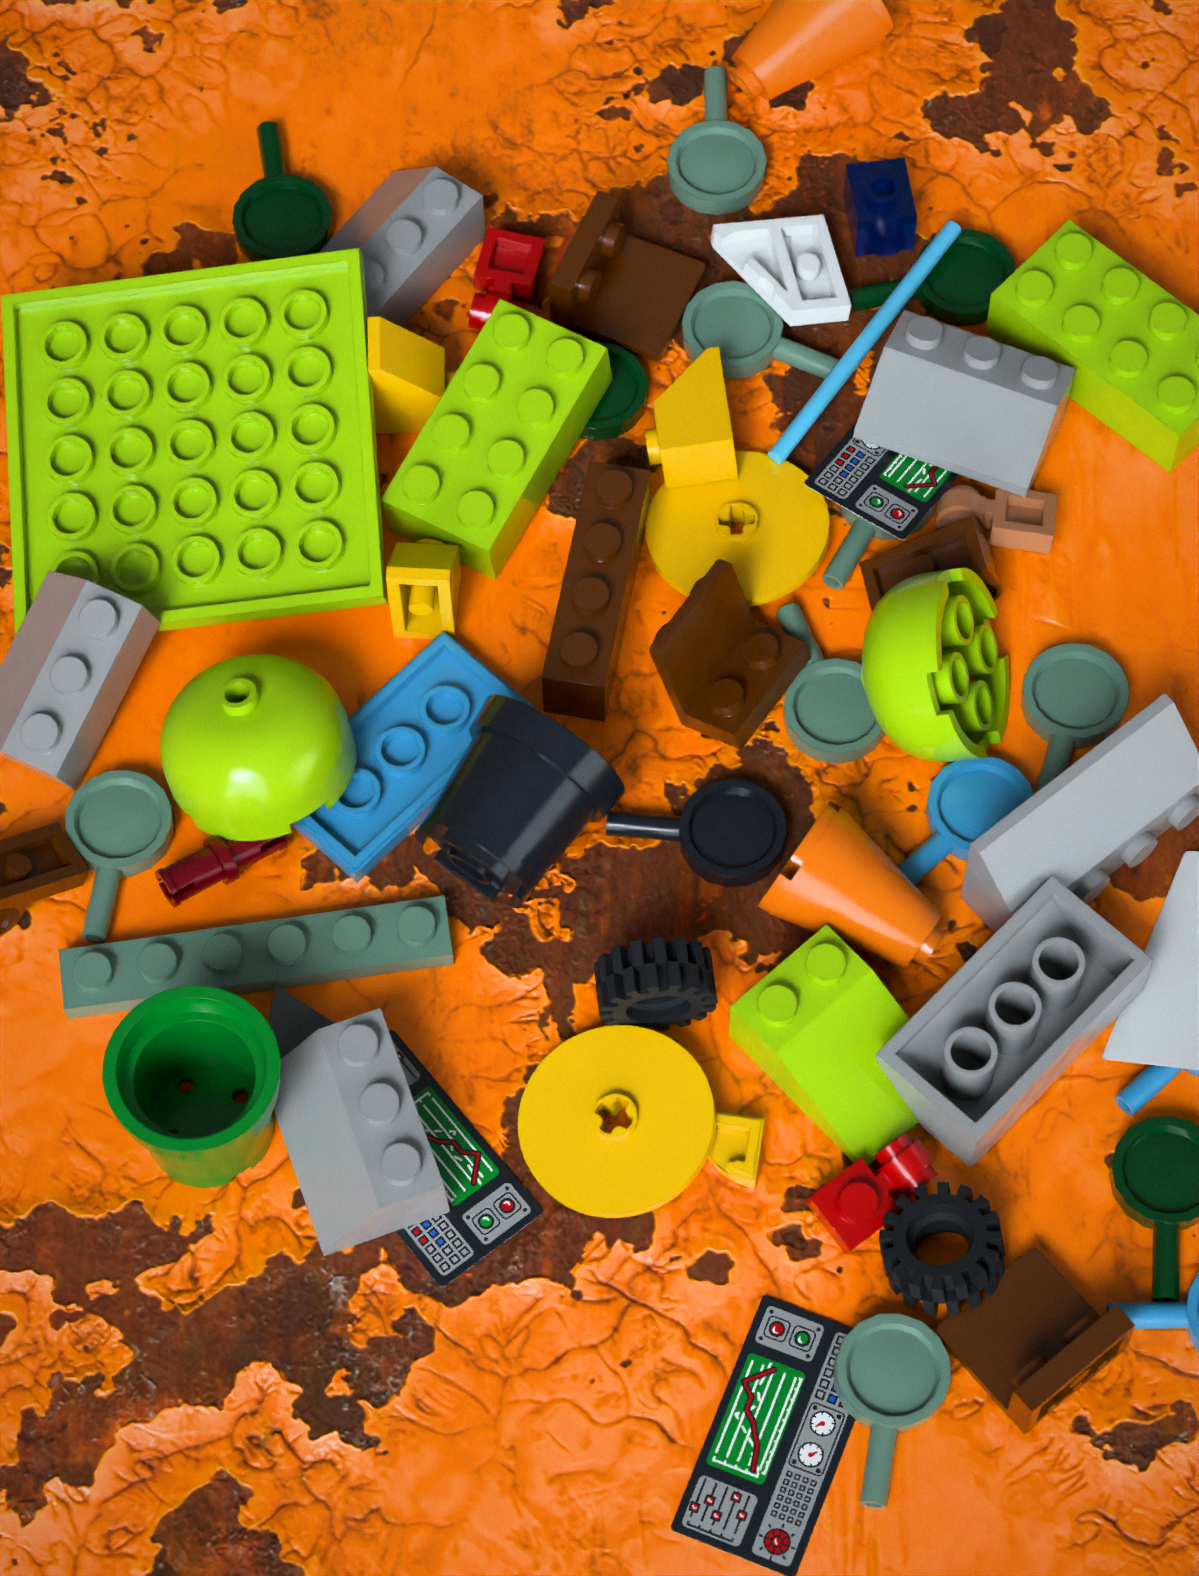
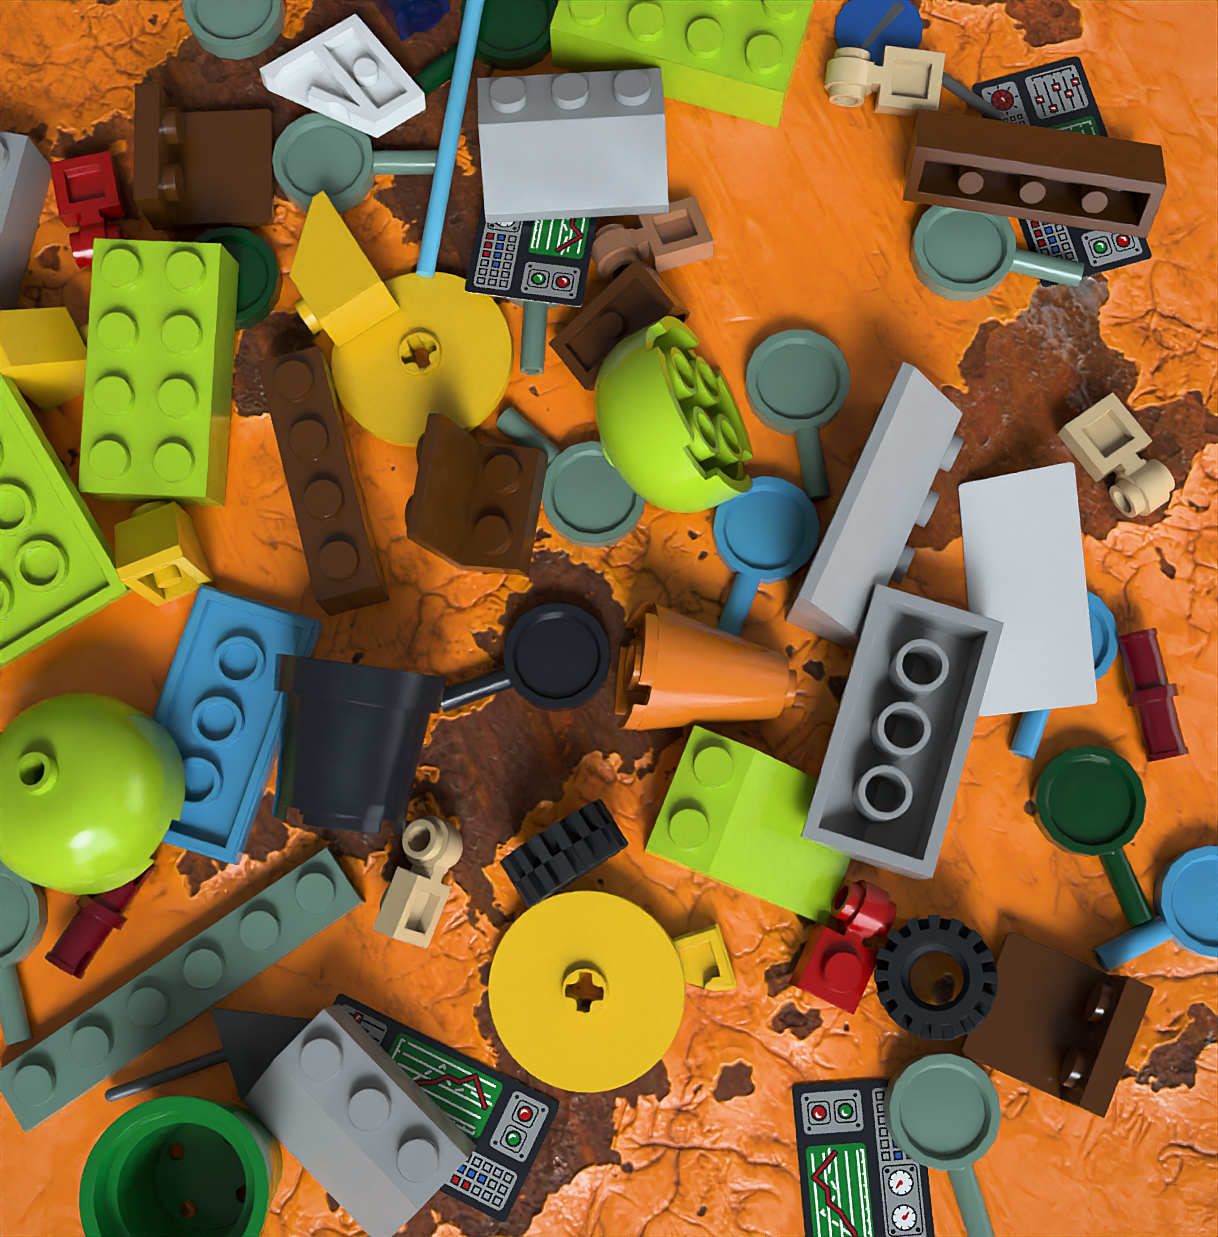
camera: 25 degrees left, 15 degrees up
none -> tan plate [372,816,463,949]

